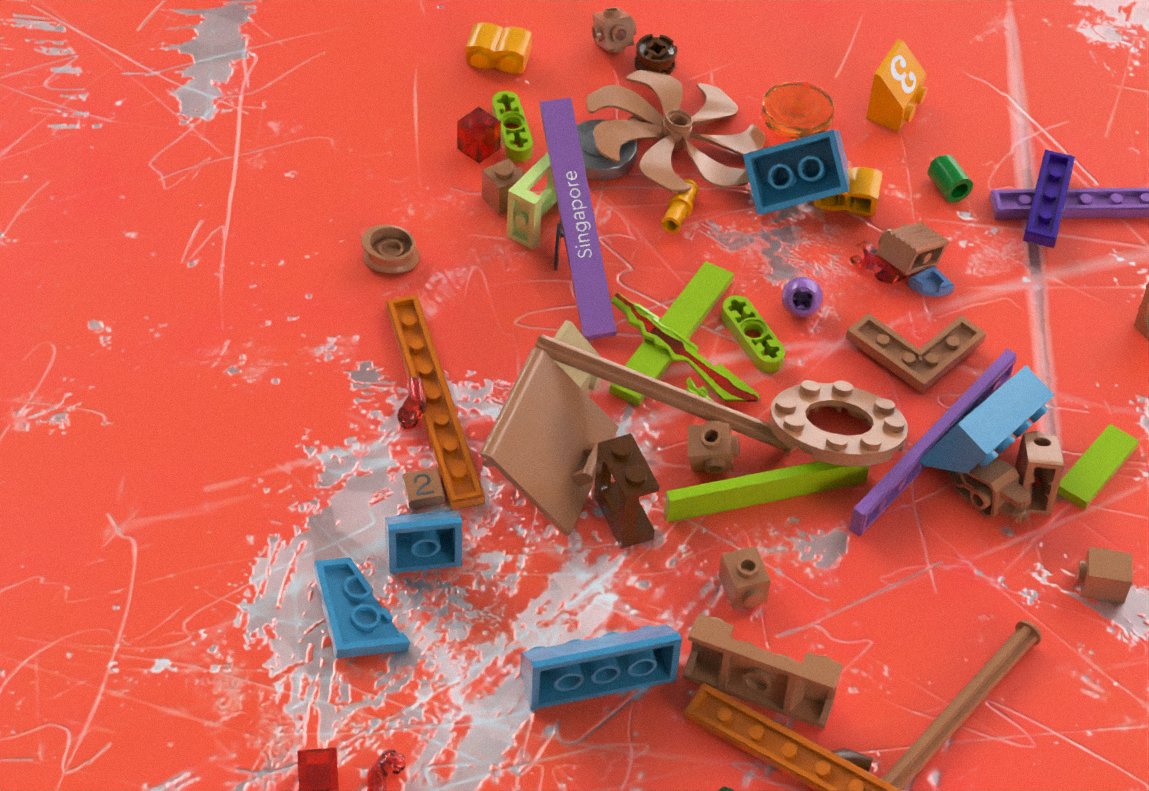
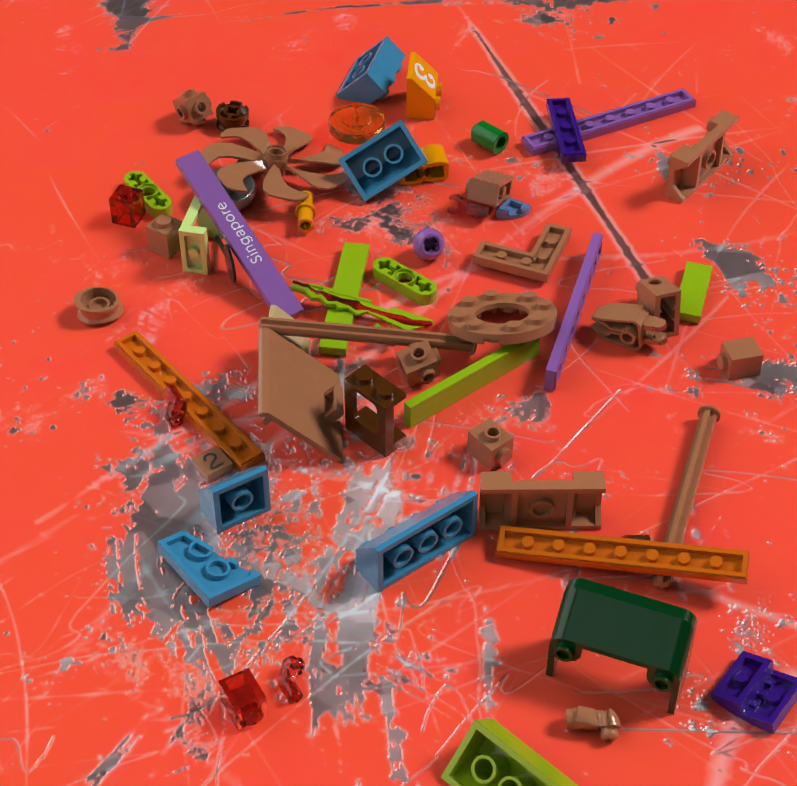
camera: 20 degrees left, 5 degrees down
light orange brick [465,22,532,73] -> none
dark azure slope [919,365,1054,474] -> none
none -> dark azure slope [336,36,406,104]

